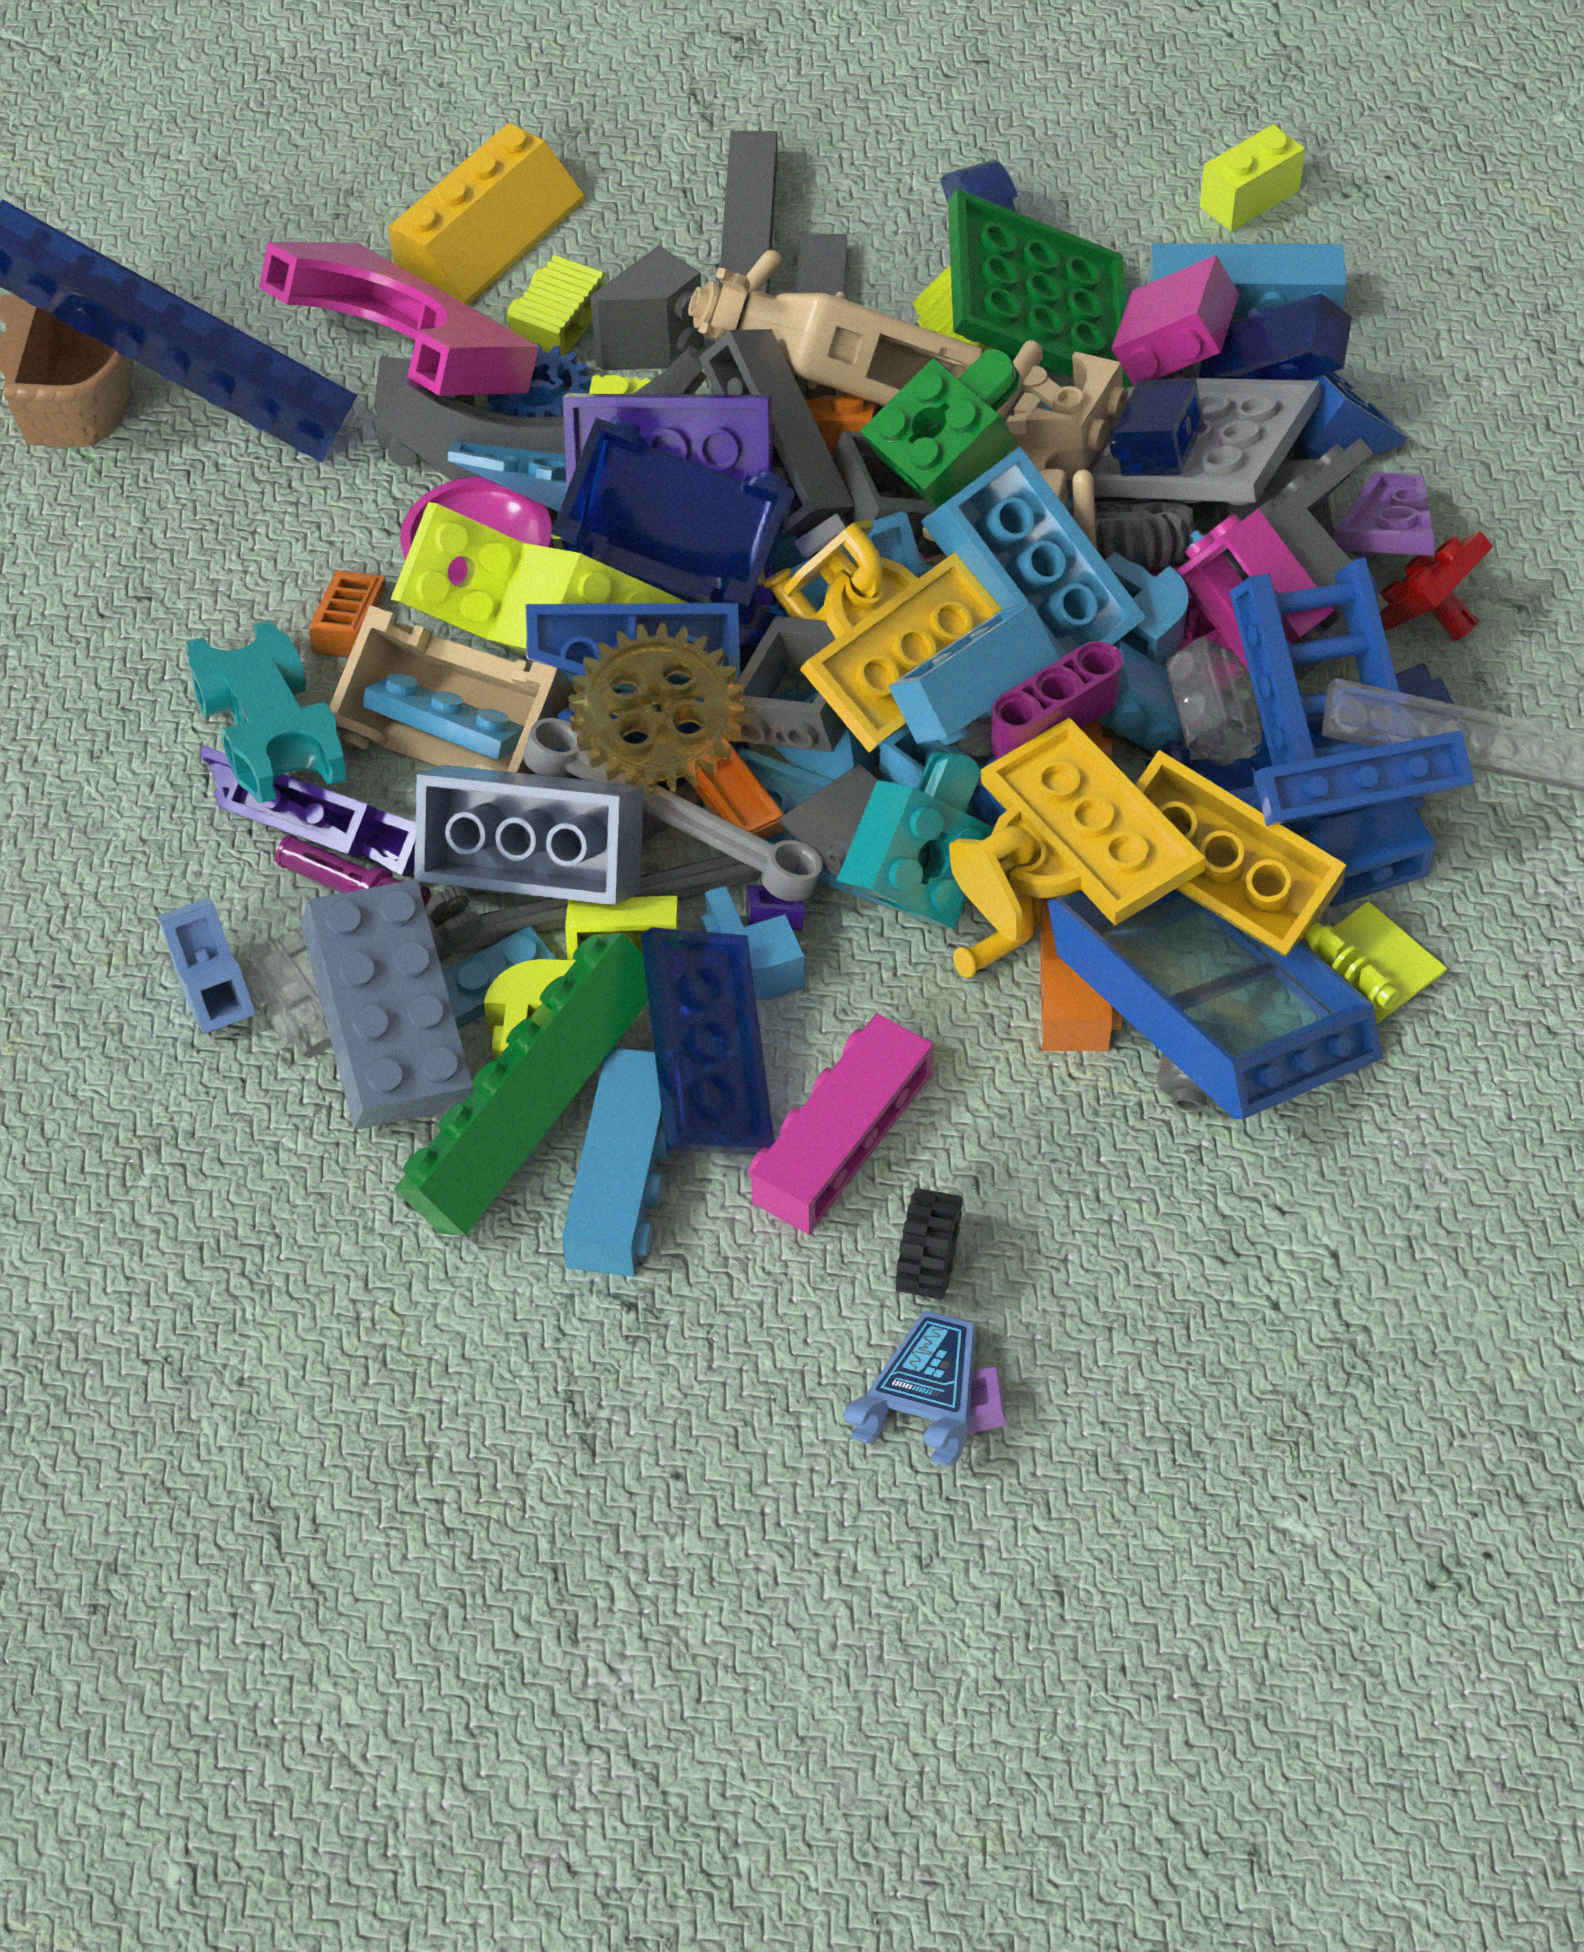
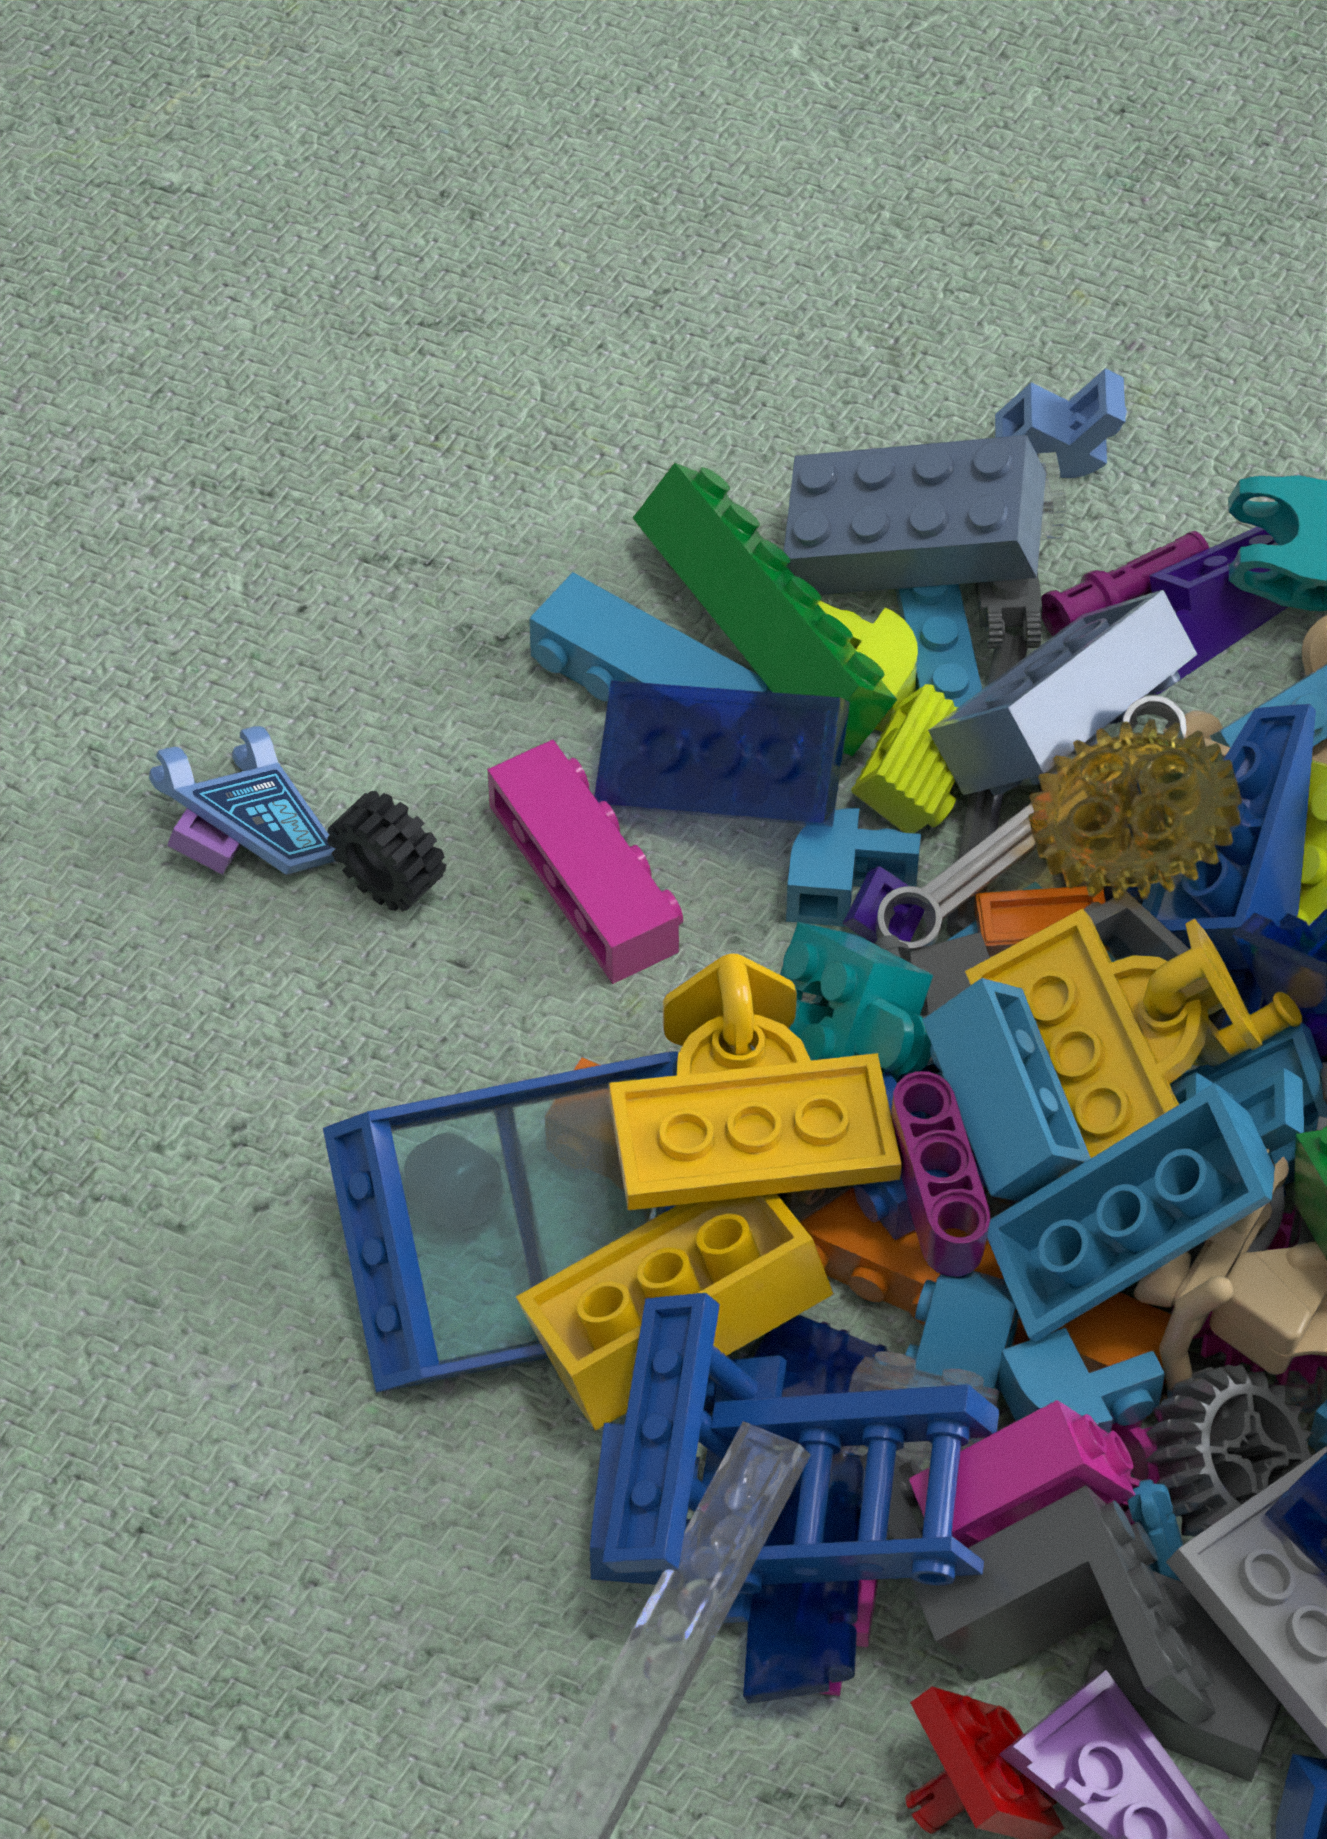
camera: 115 degrees right, 0 degrees up
neon yellow hinge [1305,901,1447,1024] -> none

